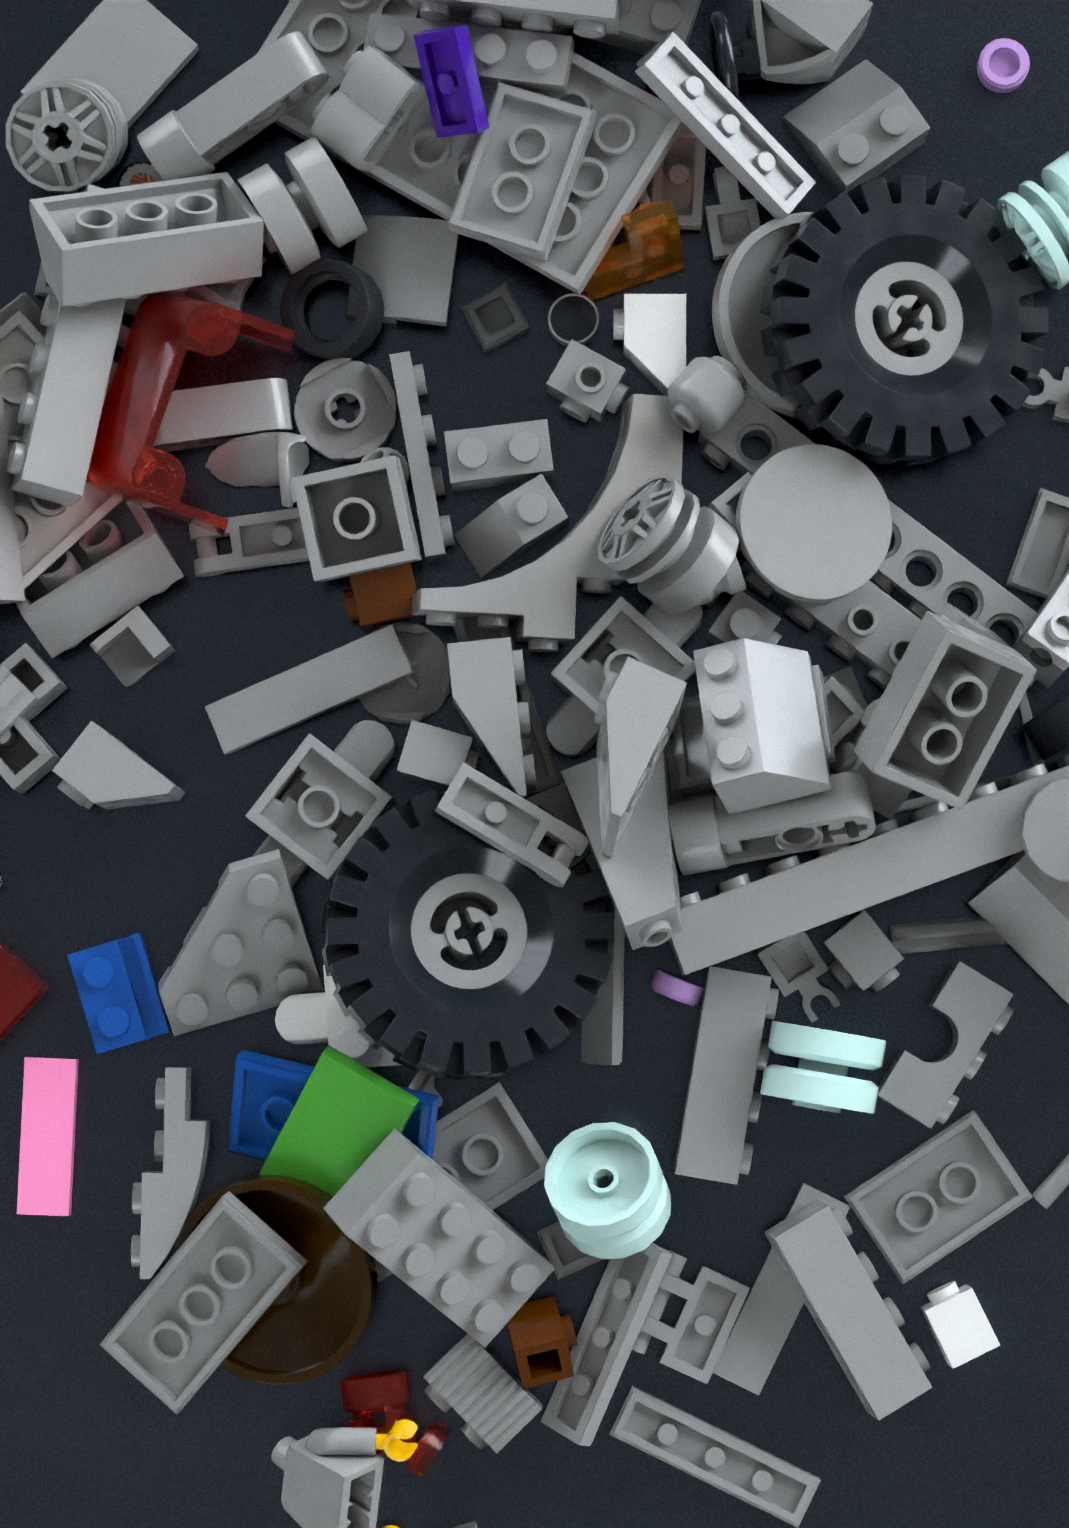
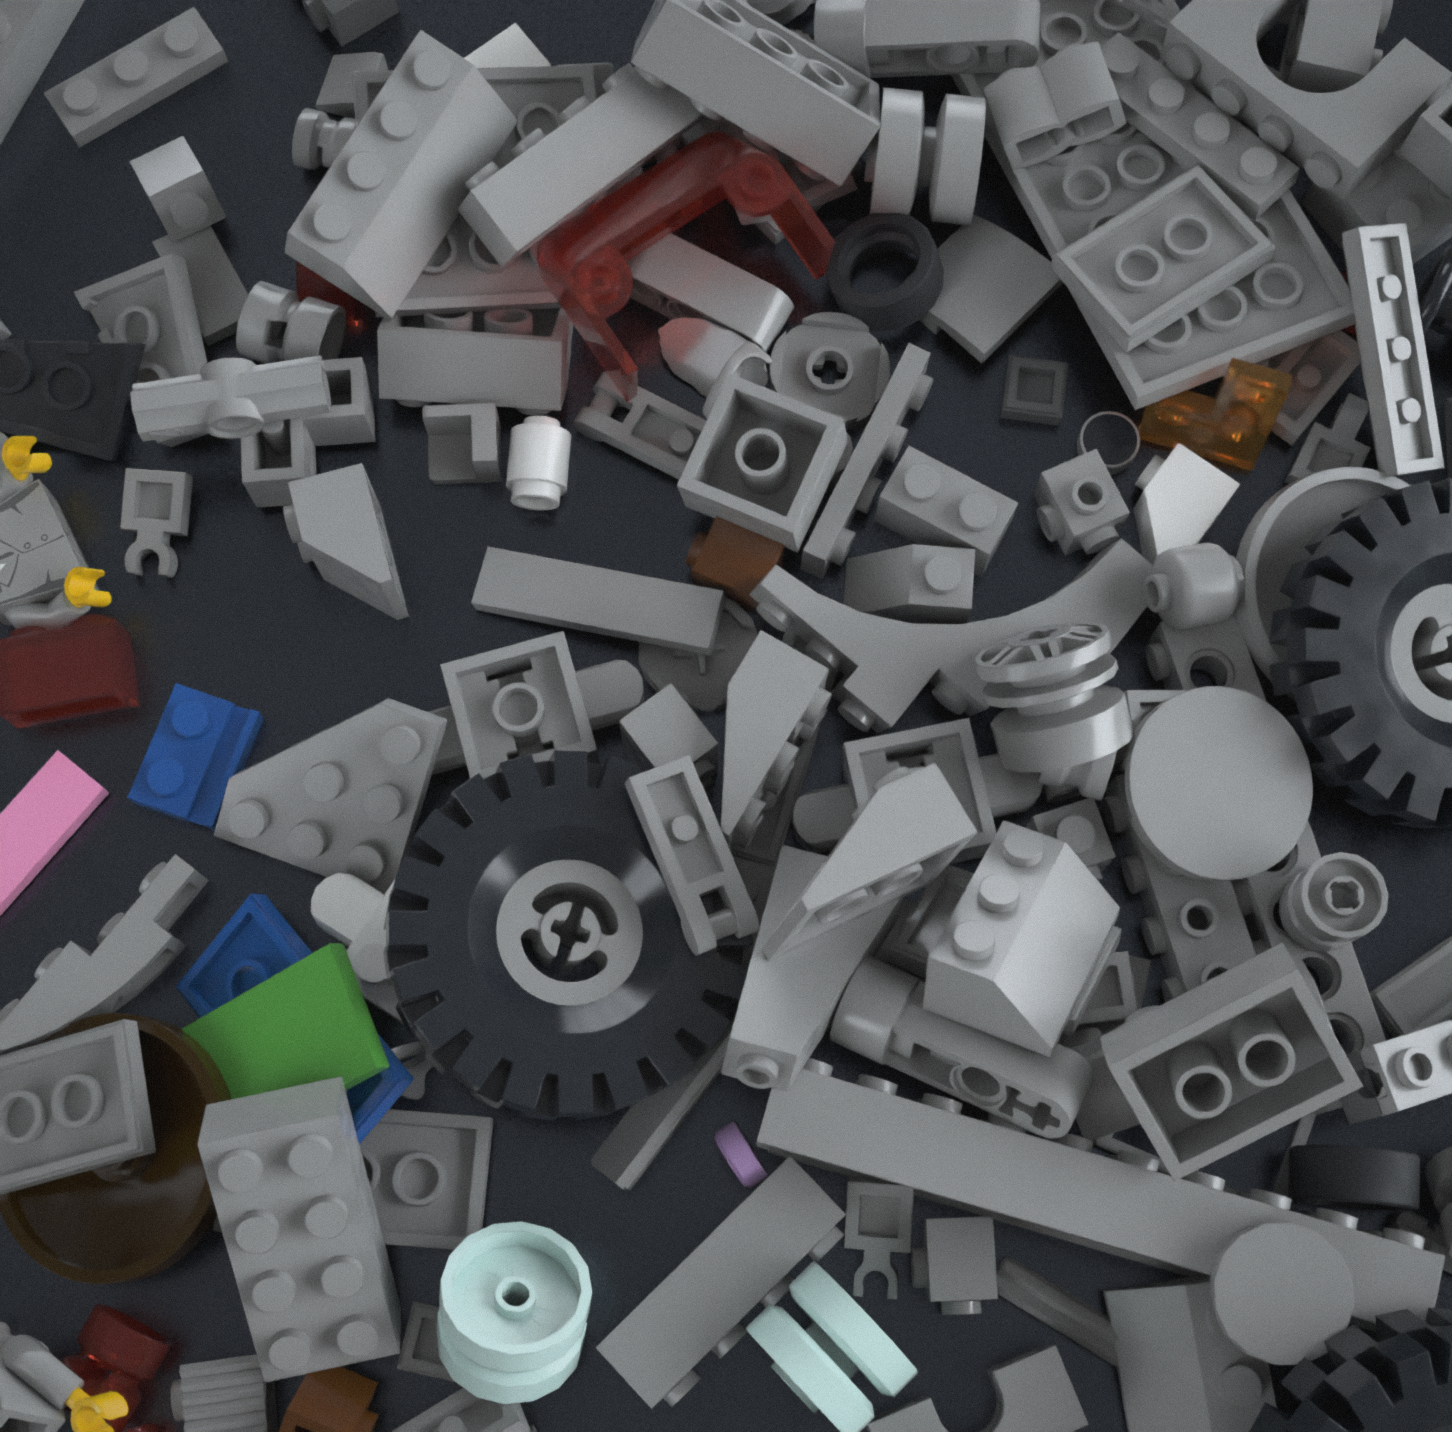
camera: 30 degrees right, 10 degrees down
dark purple plate [413,24,490,138] -> none
none -> white brick [506,416,571,511]
none -> light grey wheel [1278,852,1388,952]

